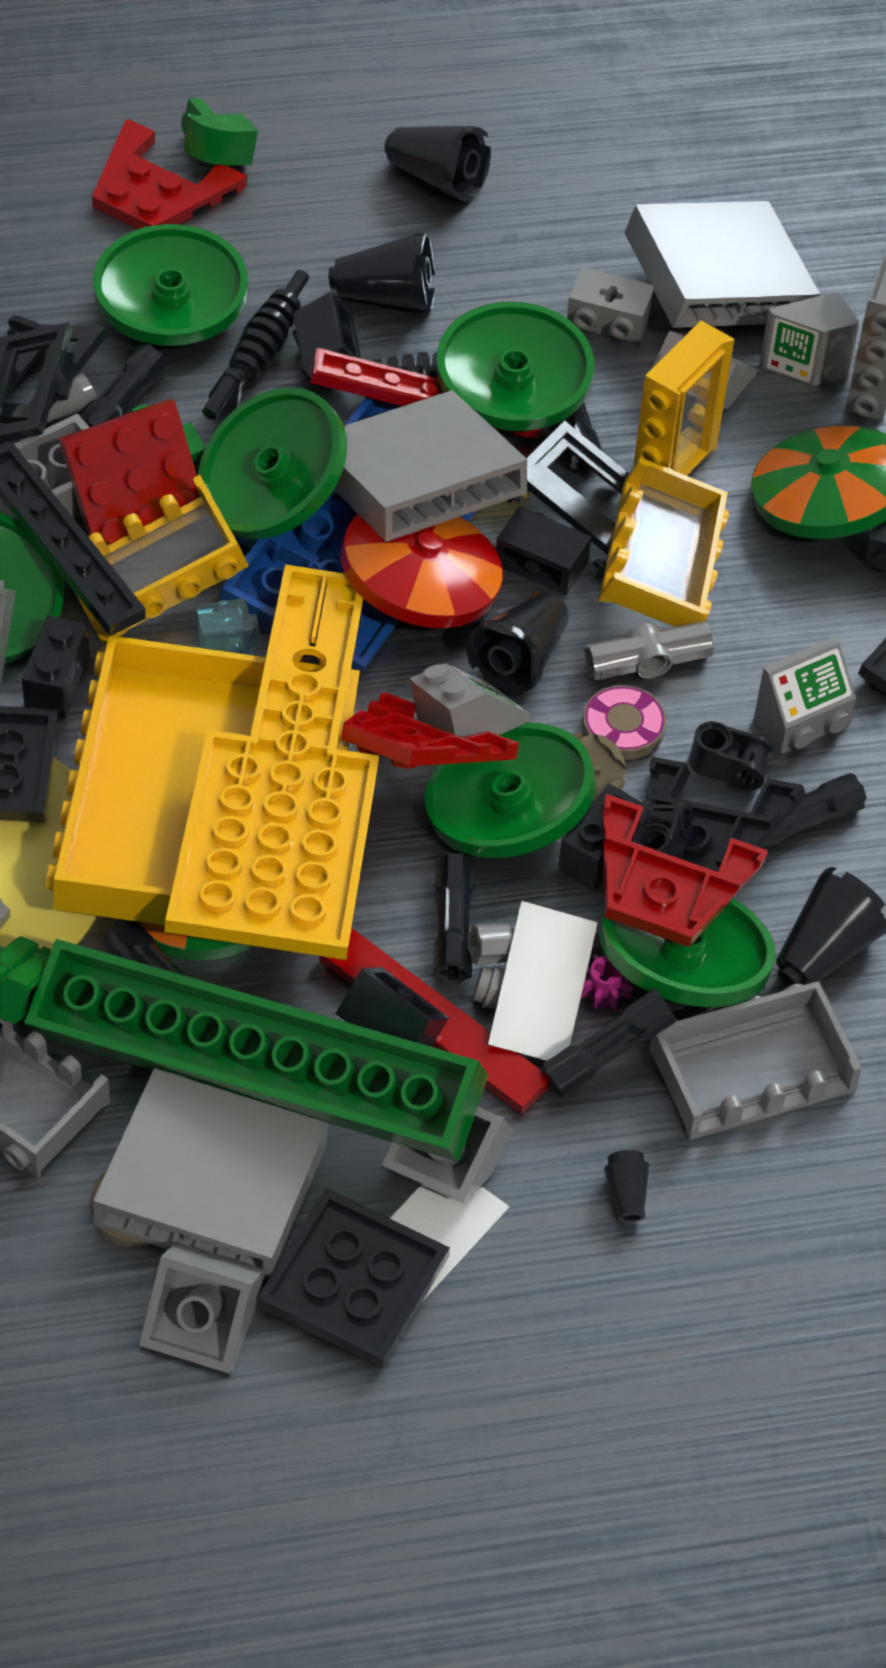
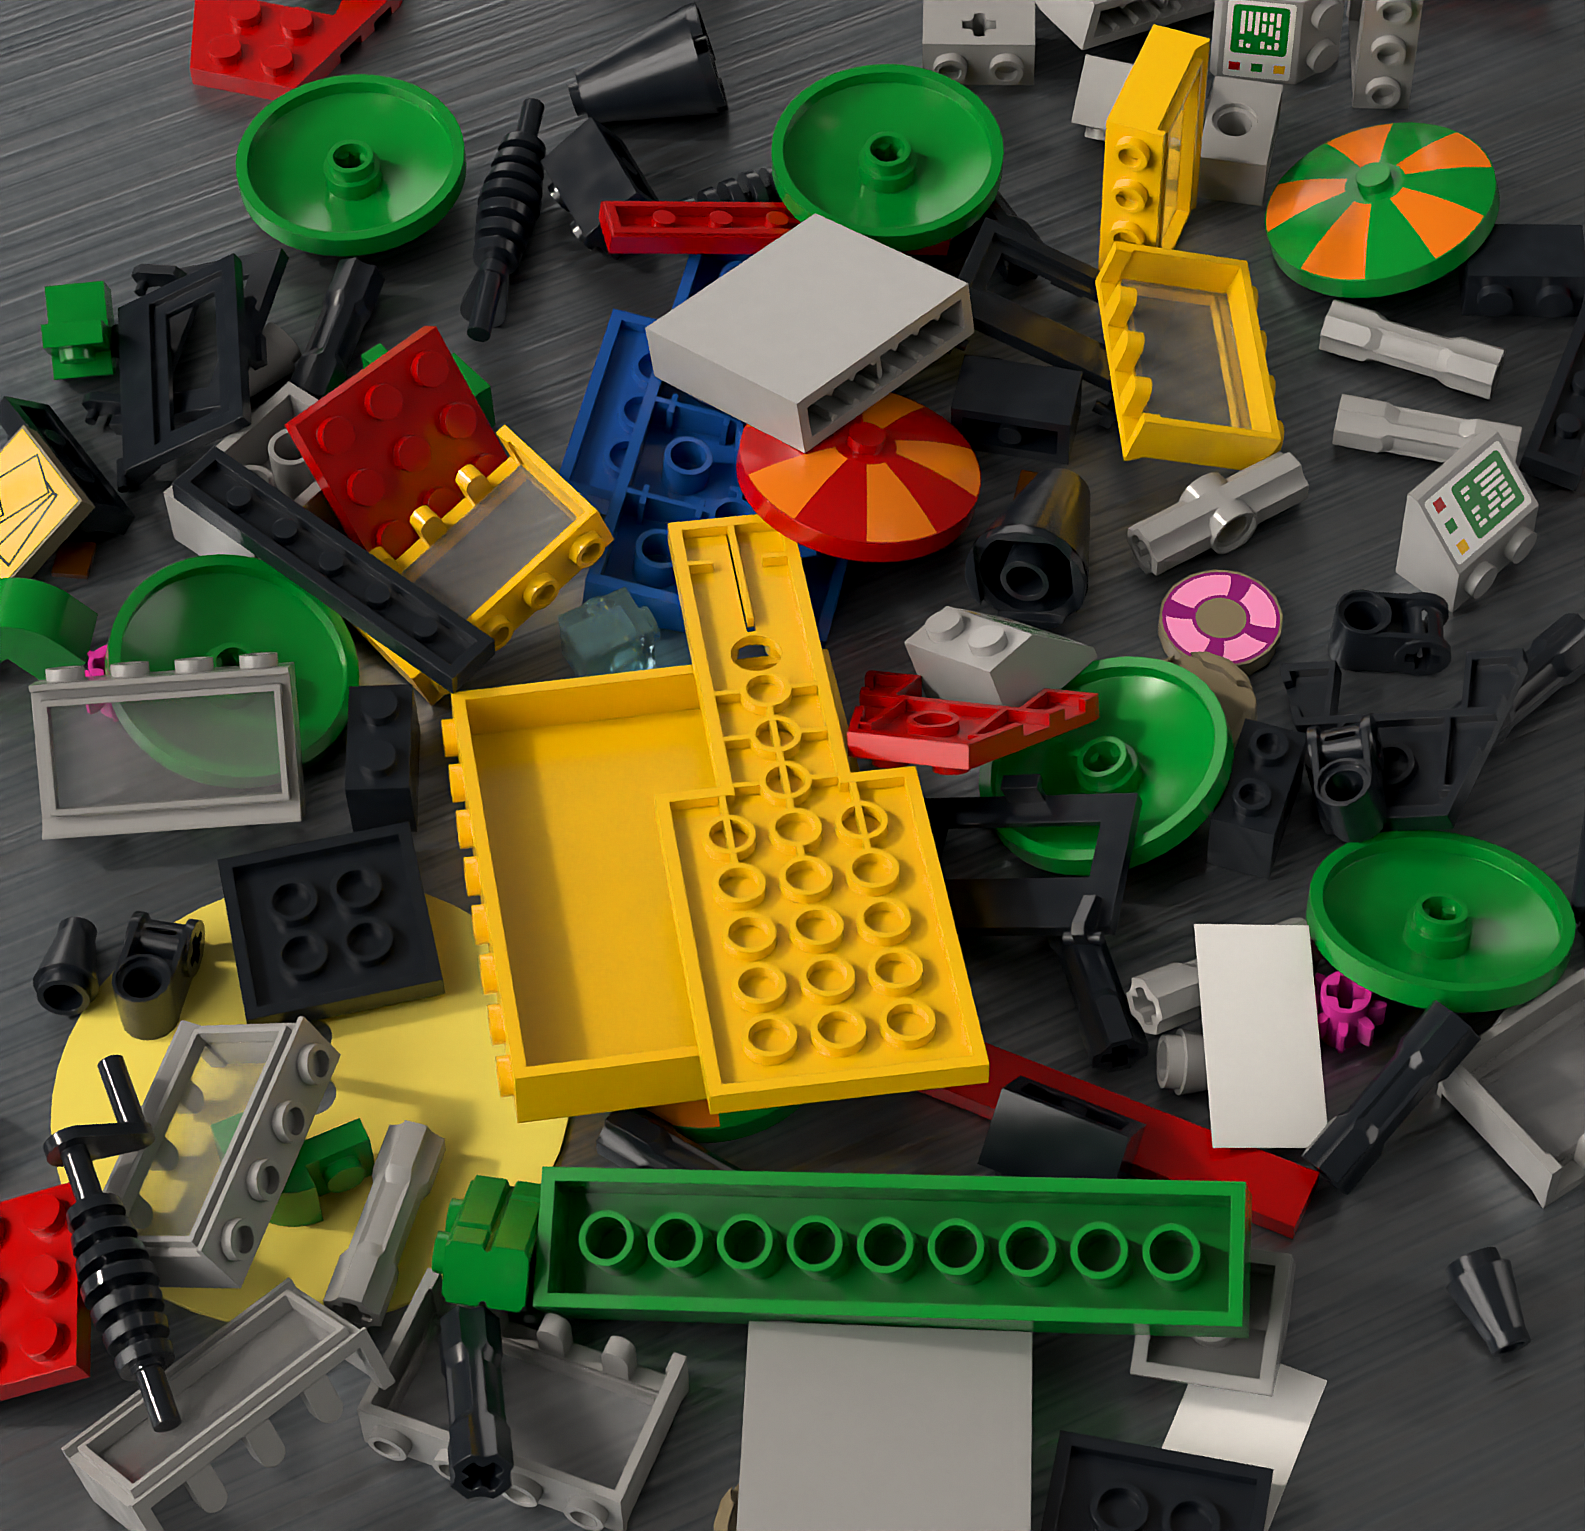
camera: 10 degrees left, 0 degrees up
green dish [198,388,347,539] -> none
red wing [602,794,768,947] -> none
none -> black piece [924,774,1143,945]
none -> light grey brick [1198,76,1283,206]
none -> light grey axle [1319,299,1507,399]
none -> light grey axle [1332,394,1522,463]

